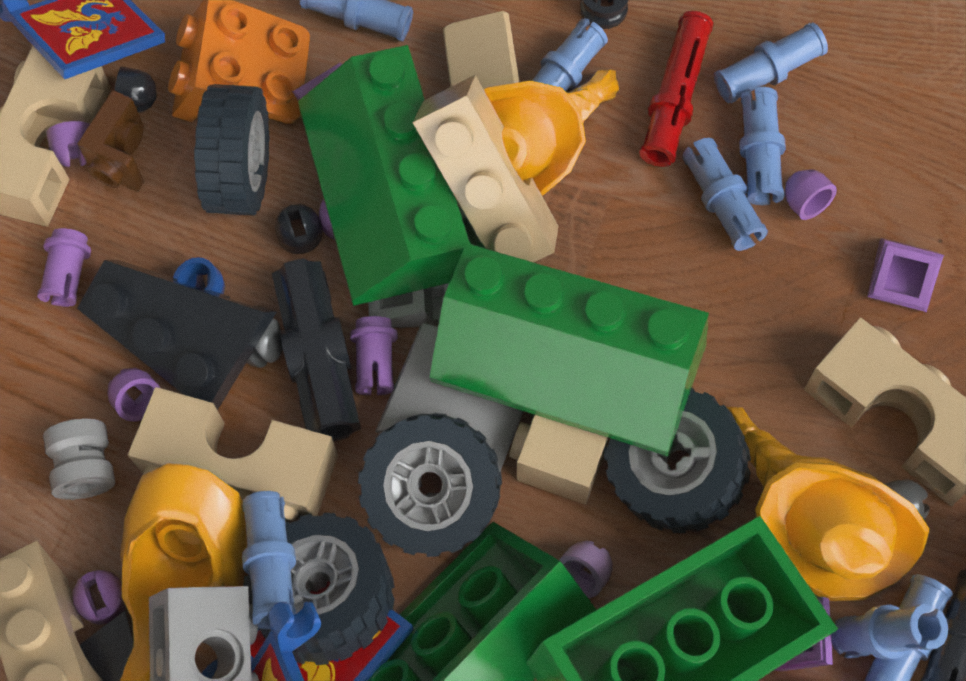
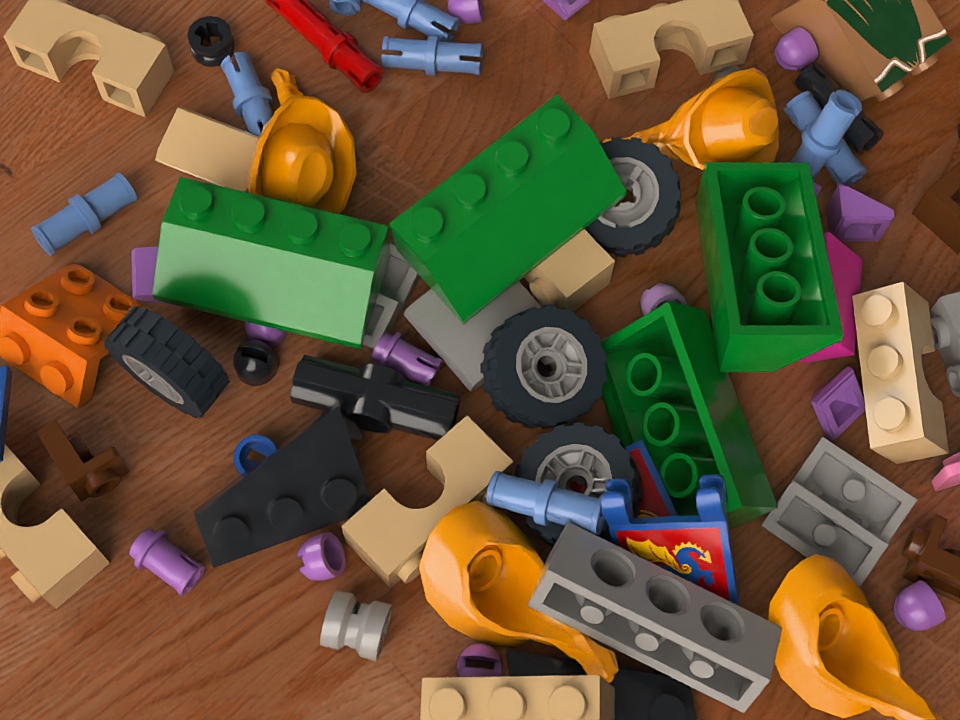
camera: 65 degrees left, 0 degrees up
medium lavender hinge [46,121,90,168] -> none
black hinge [115,66,157,113] -> none
tan arch [413,75,559,262] -> none

